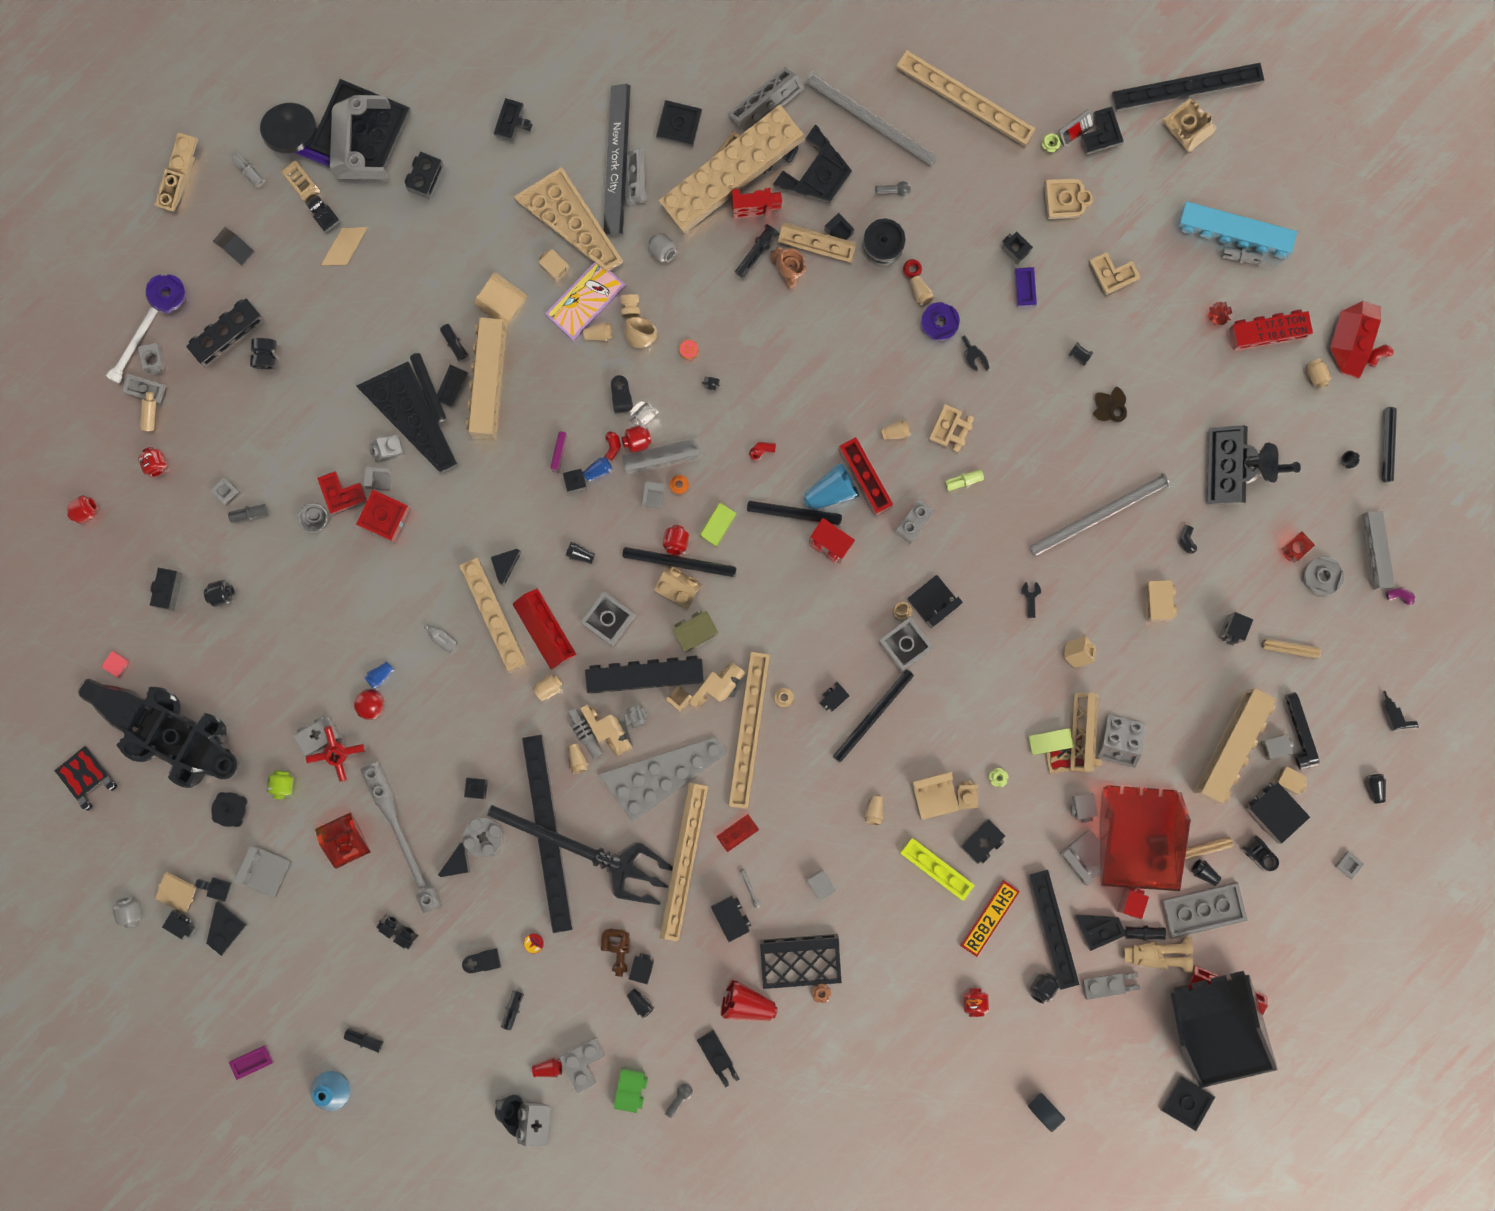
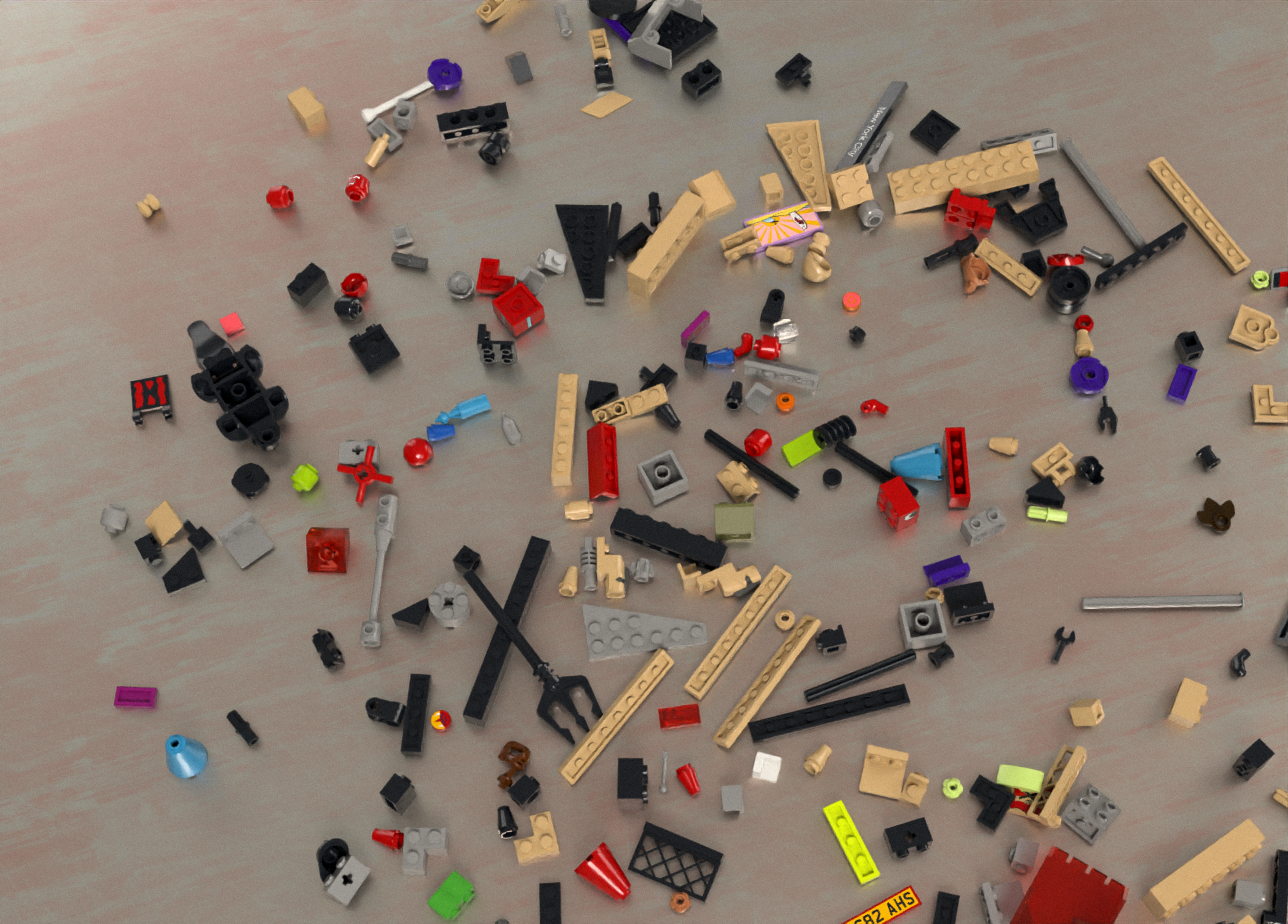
camera: 35 degrees right, 20 degrees down
black axle [501,990,524,1030] -> none
none -> tan brick [287,86,326,129]
none -> red hair [340,273,368,298]
none -> black plate [348,324,401,375]
none -> black brick [379,773,417,816]
none -> black gear [401,674,432,755]
none -> dark azure wheel [435,393,491,424]
none -> black bracket [477,324,518,364]
none -> tan plate [514,811,560,863]
none -> tan slope [592,383,670,425]
none -> black plate [639,363,678,392]
none -> red cone [676,763,701,796]
none -> tan plate [712,615,822,748]
none -> tan bracket [720,225,762,261]
none -> black cone [724,381,743,410]
none -> black tile [748,684,910,744]
none -> white panel [752,752,782,783]
none -> black piece [813,415,857,449]
none -> black tile [823,468,842,489]
none -> tan piece [825,163,874,210]
none -> dark purple panel [923,555,970,588]
none -> black bush [927,643,955,669]
none -> black plate [969,774,1016,832]
none -> black slope [1023,477,1065,508]
none -> red tile [1047,253,1085,266]
none -> black hair [1076,456,1105,485]
none -> black plate [1094,222,1188,291]

